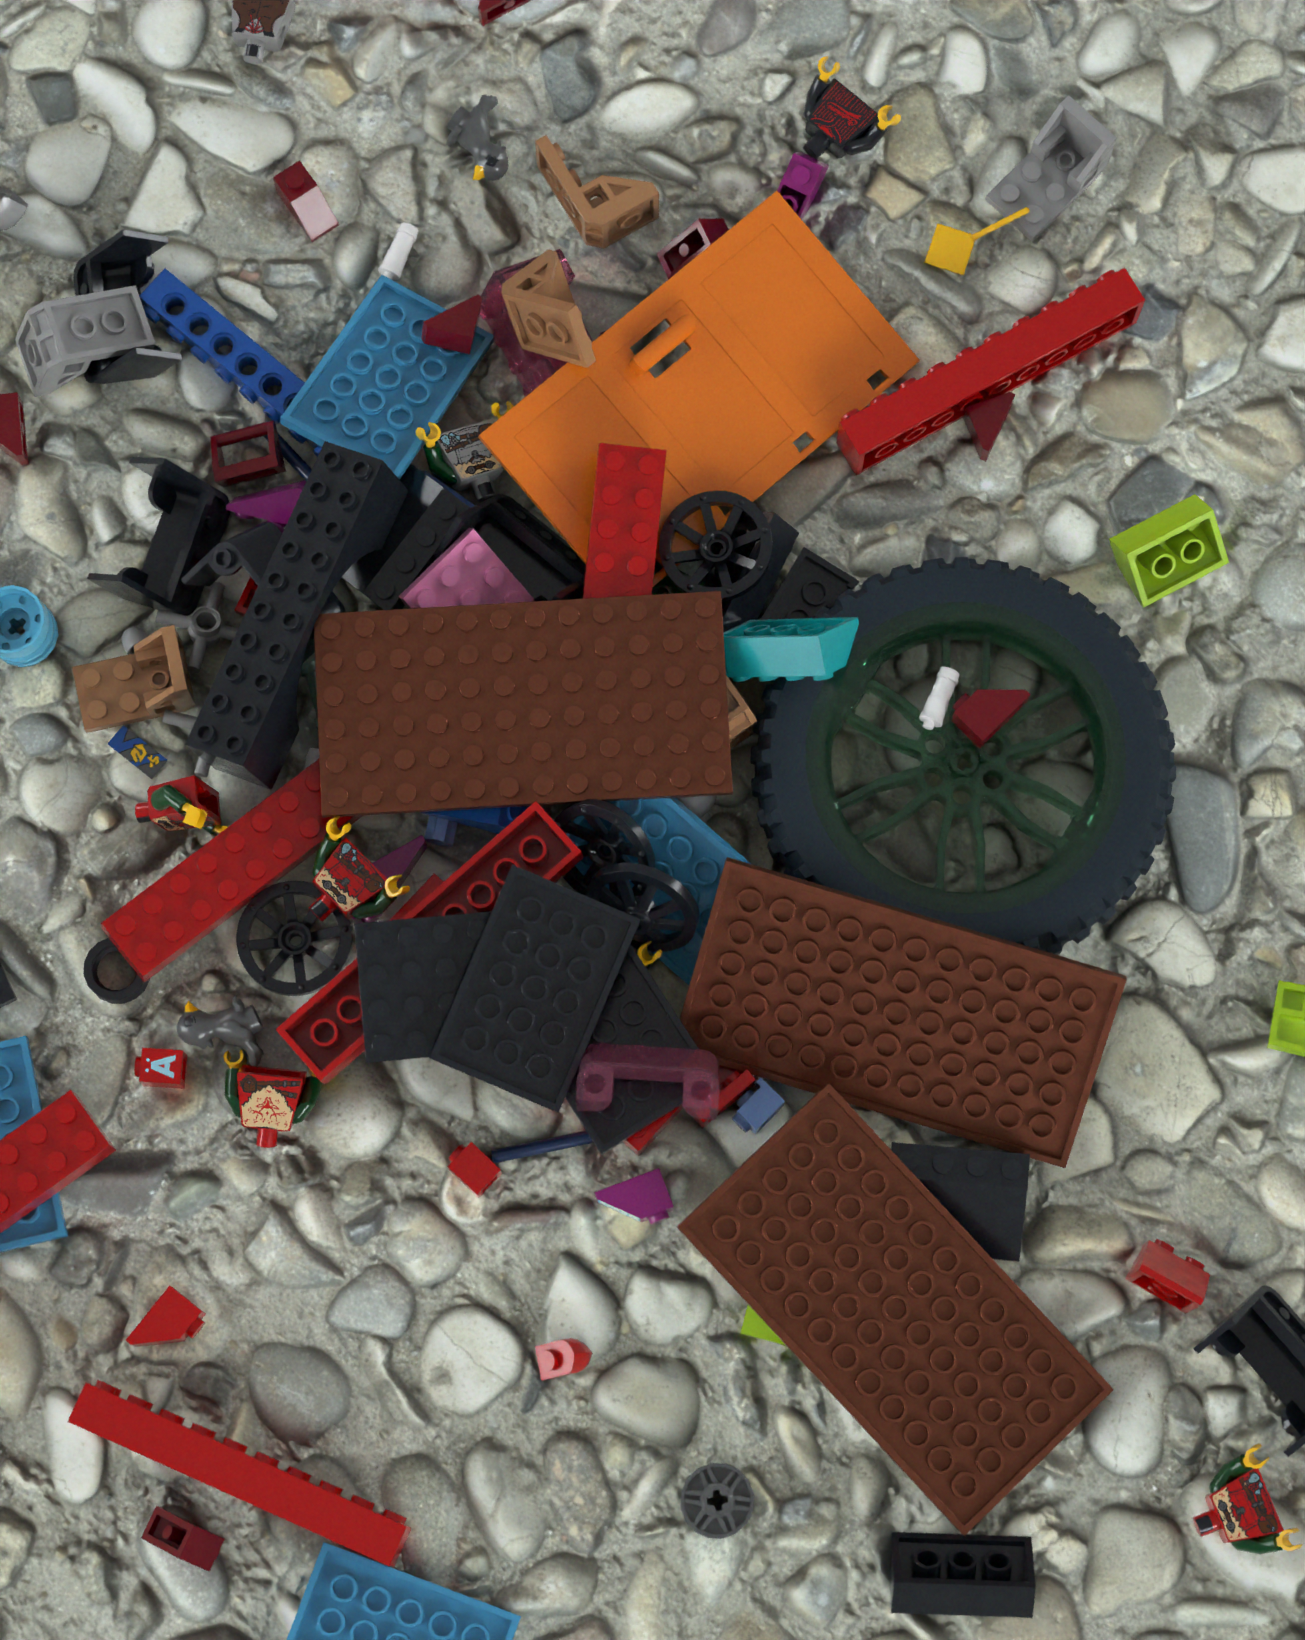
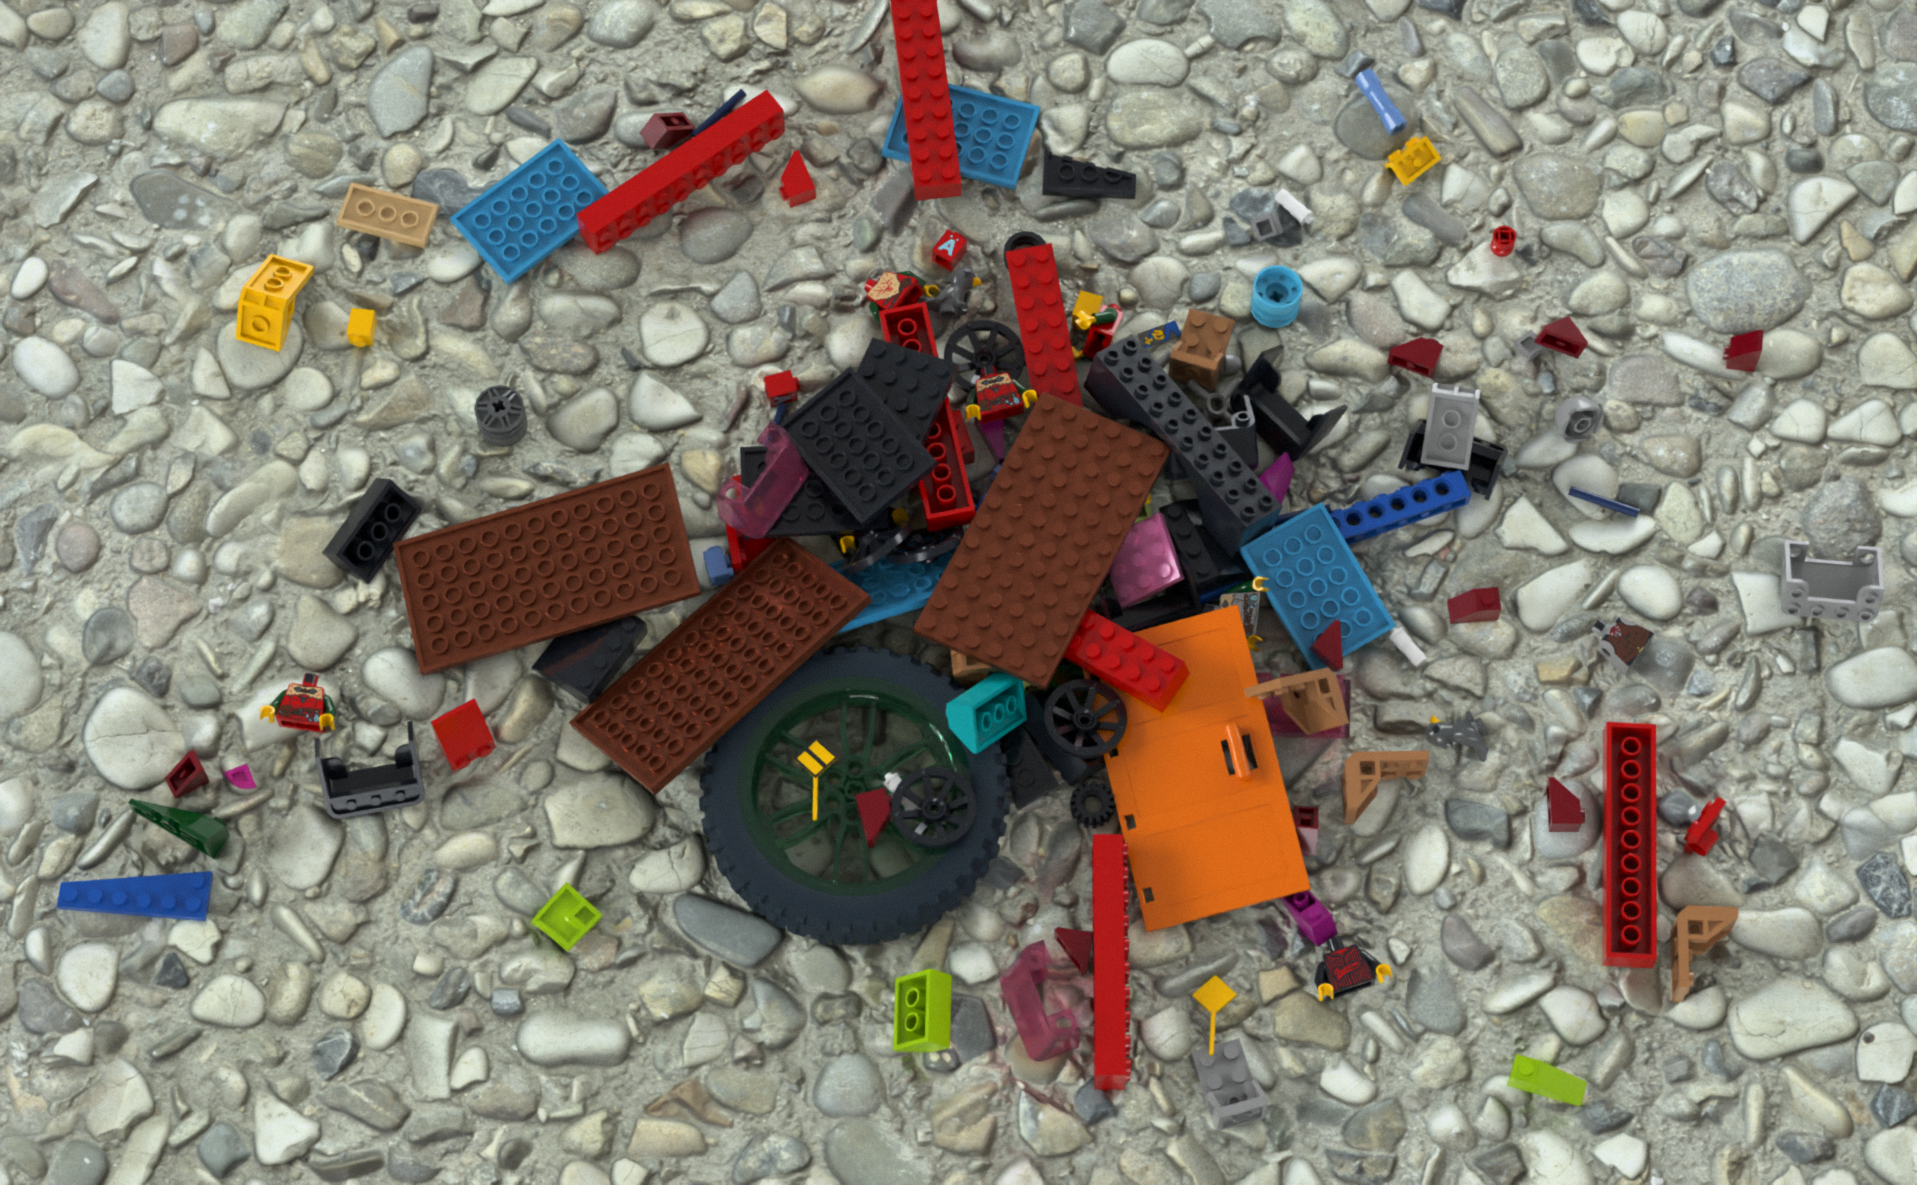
camera: 120 degrees right, 10 degrees down
dark red tile [210,420,286,488] -> none
plate [535,1338,593,1381] -> none
magenta slope [594,1168,674,1225] -> none
none -> dark blue piece [691,89,747,137]
none -> piece [794,738,838,821]
none -> black wheel [892,767,977,849]
none -> clear pink windscreen [1000,940,1080,1062]
none -> black tyre [1070,780,1115,829]
none -> yellow brick [1072,290,1103,330]
none -> dark blue piece [1568,486,1640,518]

